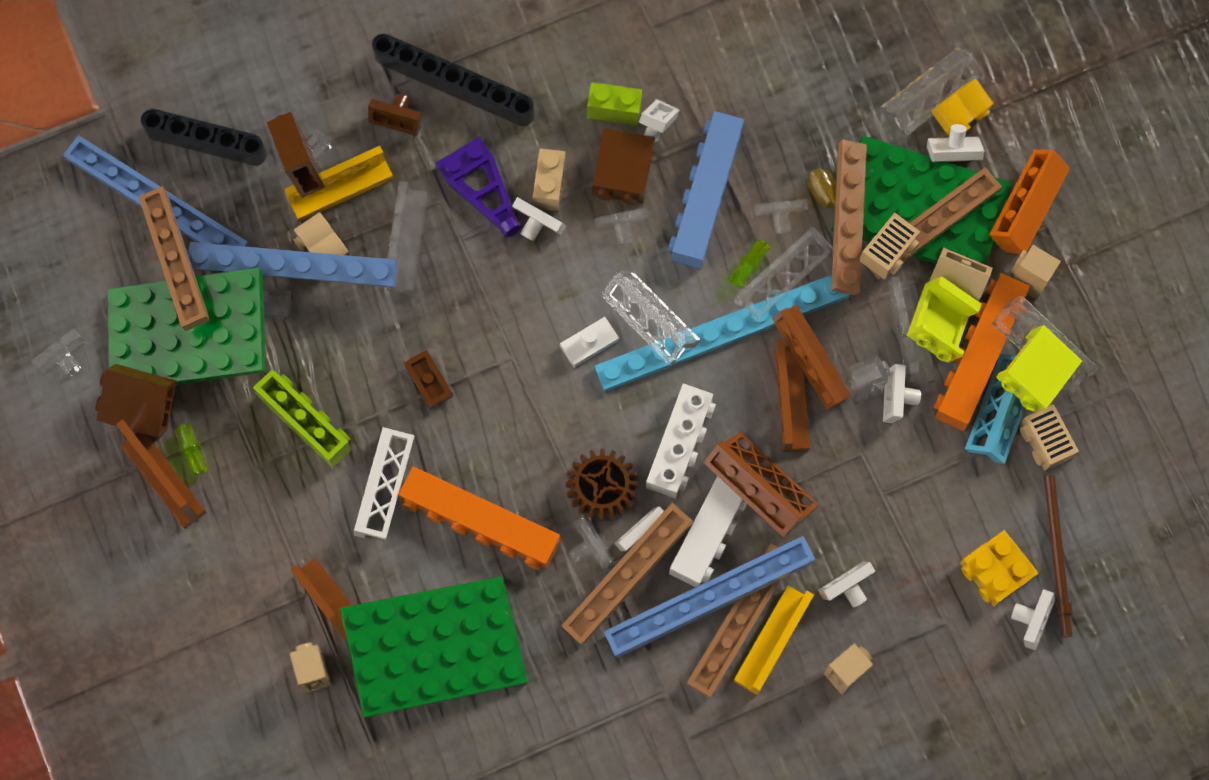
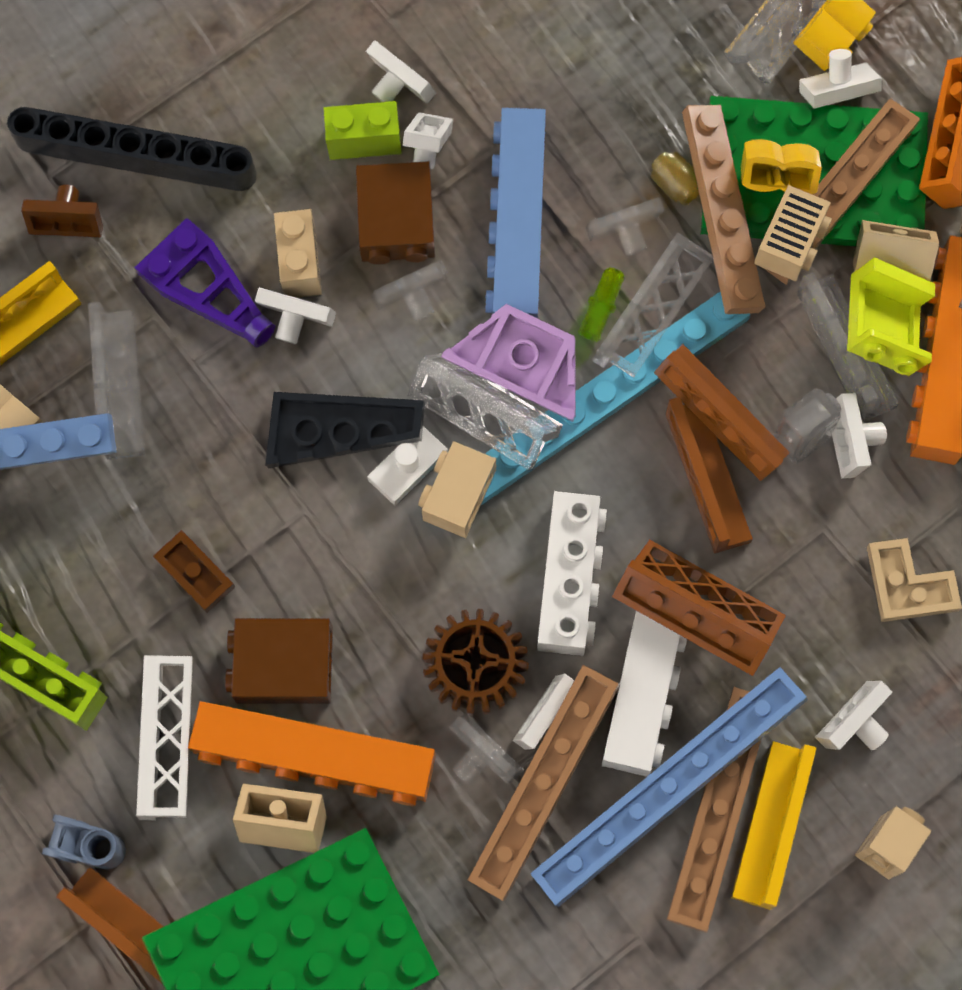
camera: 10 degrees left, 0 degrees up
none -> sand blue piece [41,814,126,870]
none -> reddish brown brick [225,618,333,704]
none -> tan brick [233,784,327,853]
none -> black wing [265,392,425,469]
none -> white tile [366,40,436,104]
none -> tan brick [418,441,496,538]
none -> lavender wing [441,304,576,422]
none -> yellow brick [741,139,822,194]
none -> tan plate [867,538,962,622]

